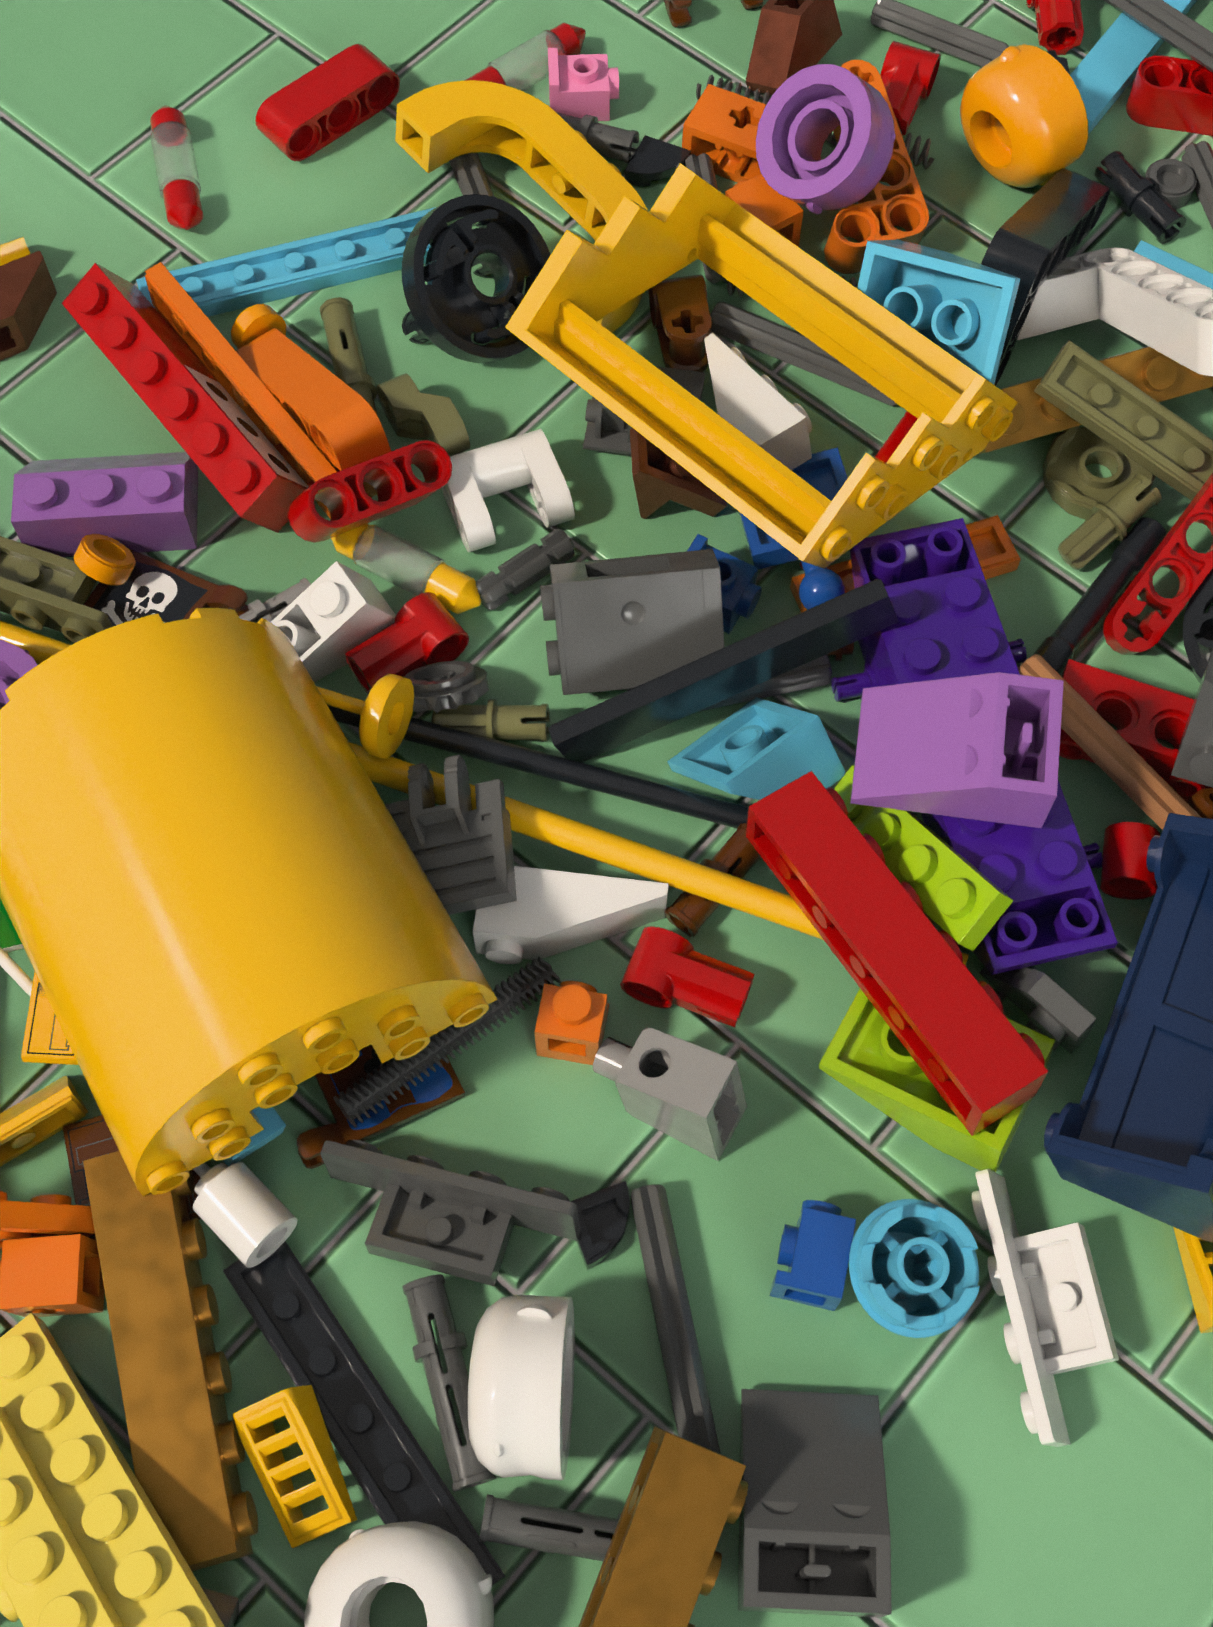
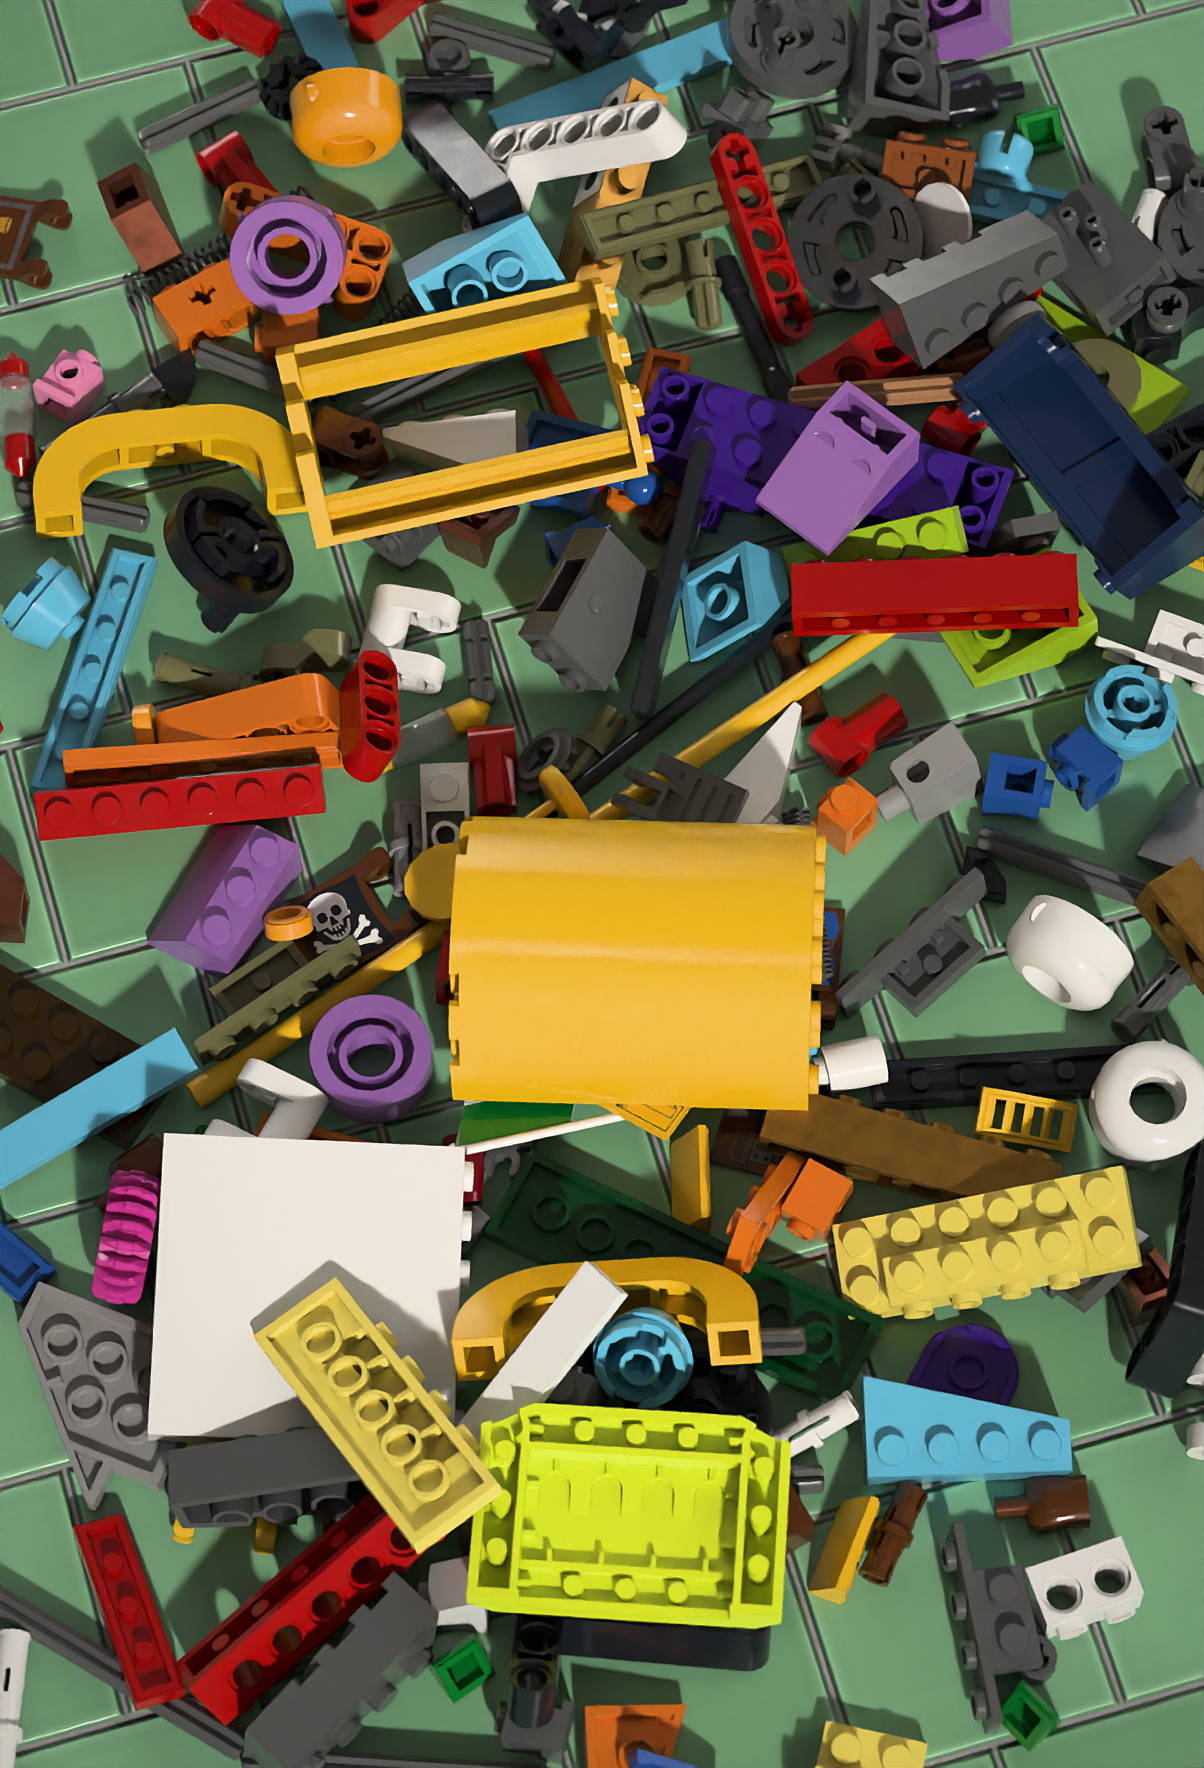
camera: 55 degrees left, 0 degrees up
dark grey pin [402,1274,496,1492] -> none
none -> medium azure cone [0,557,91,651]
none -> blue brick [981,752,1054,820]

